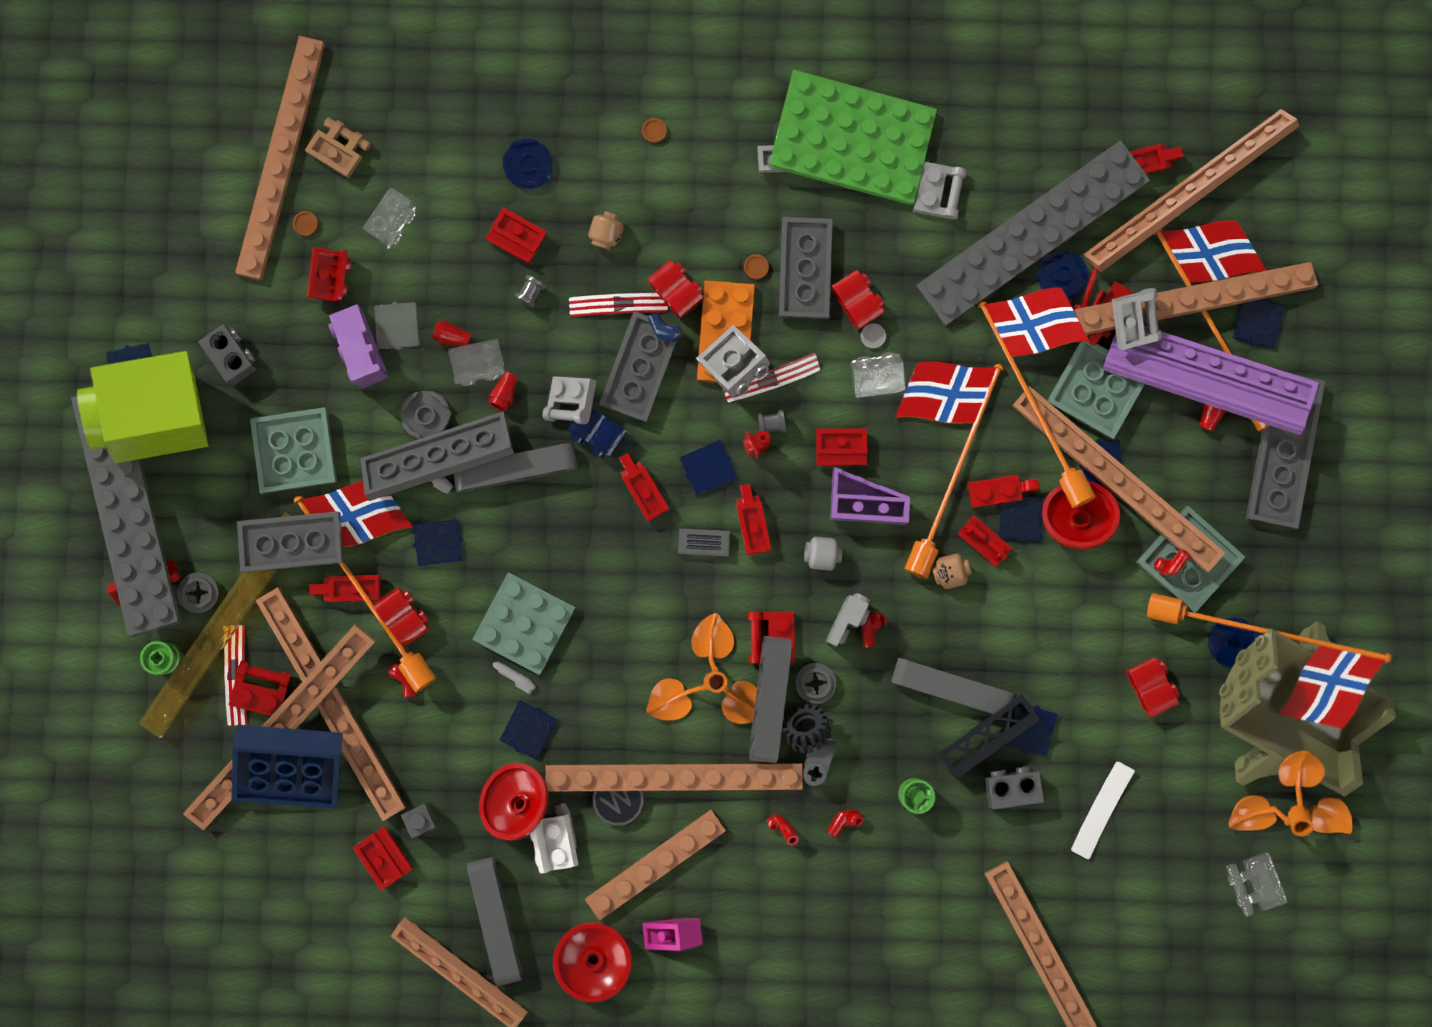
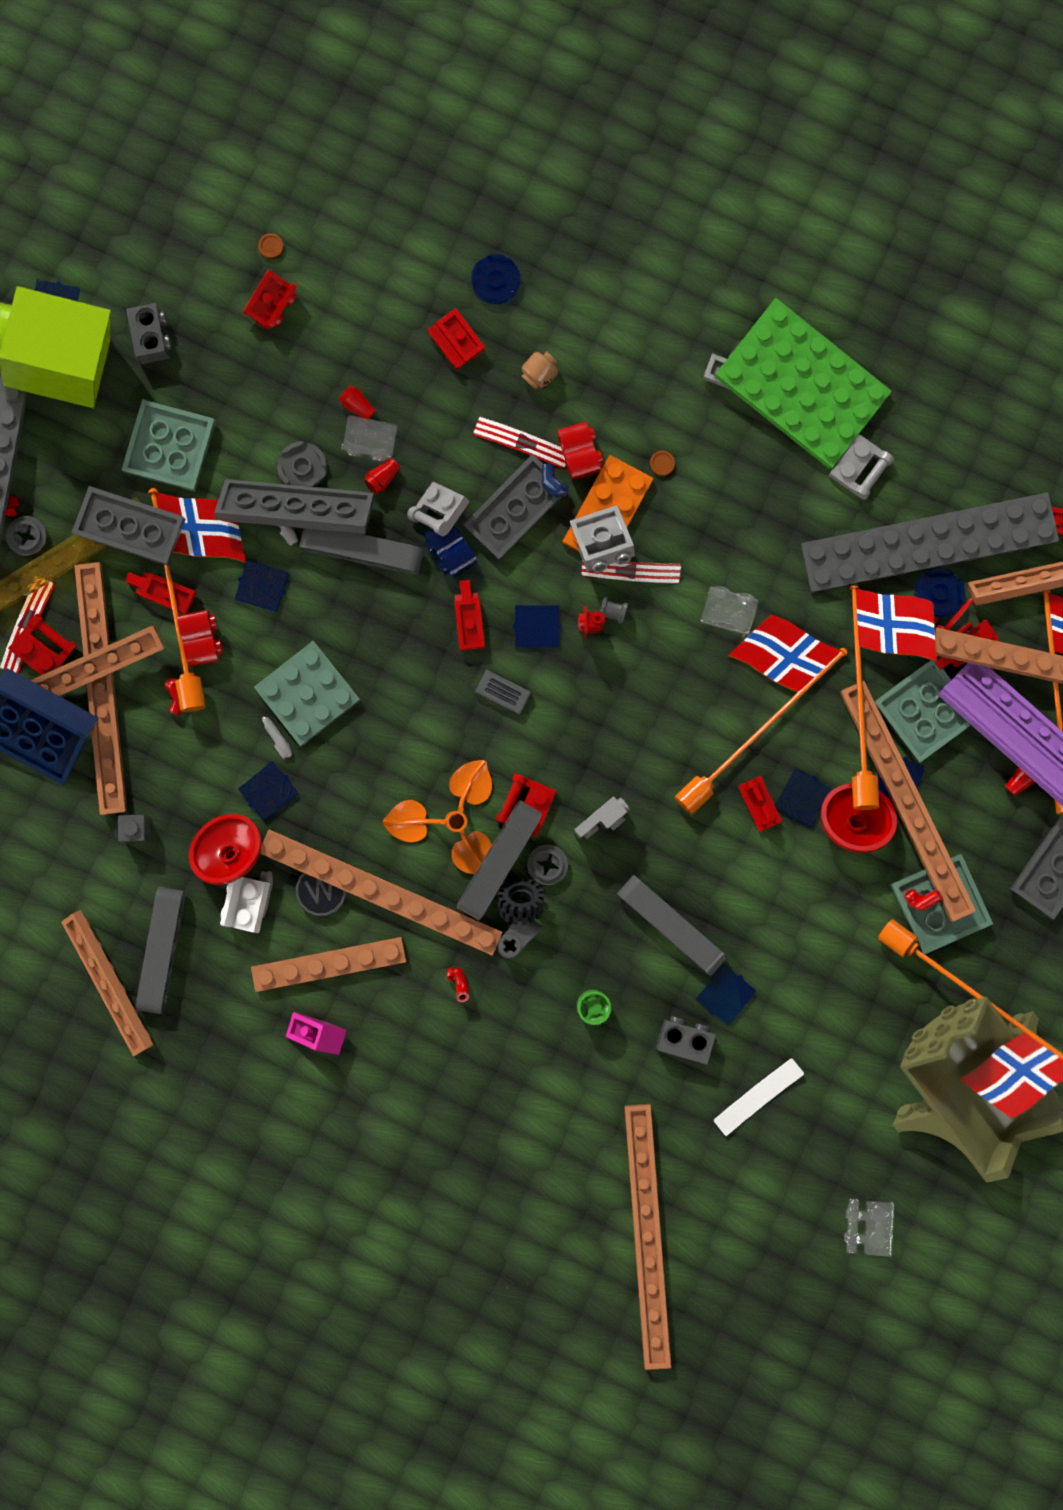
camera: 20 degrees right, 0 degrees up
nougat plate [235,36,325,281] -> none
medium nougat plate [305,117,371,179] -> none
medium lavender wedge [328,304,389,389] -> none
red plate [353,826,413,891] -> none
clear bracket [363,188,416,249] -> none
clear piece [374,301,419,350] -> none
dark grey bush [514,275,546,308] -> none
red dish [553,922,631,1002] -> none
dark orange piece [642,118,667,143] -> none
red hinge [736,484,772,556] -> none
dark grey plate [779,217,832,319] -> none
light grey head [804,537,842,571] -> none
red plate [816,429,867,466] -> none
red arm [826,809,864,838] -> none
medium lavender wedge [830,467,910,525] -> none
red brick [831,270,885,331] -> none
light grey piece [861,323,886,349] -> none
red arm [861,612,887,648] -> none
medium nougat head [933,553,972,589] -> none
black fence [938,694,1040,779] -> none
red plate [967,475,1039,509] -> none
light grey plate [1112,288,1162,350] -> none
red brick [1125,657,1180,718] -> none
clear blue tile [1208,617,1259,667] -> none
orange plant [1229,751,1352,836] -> none

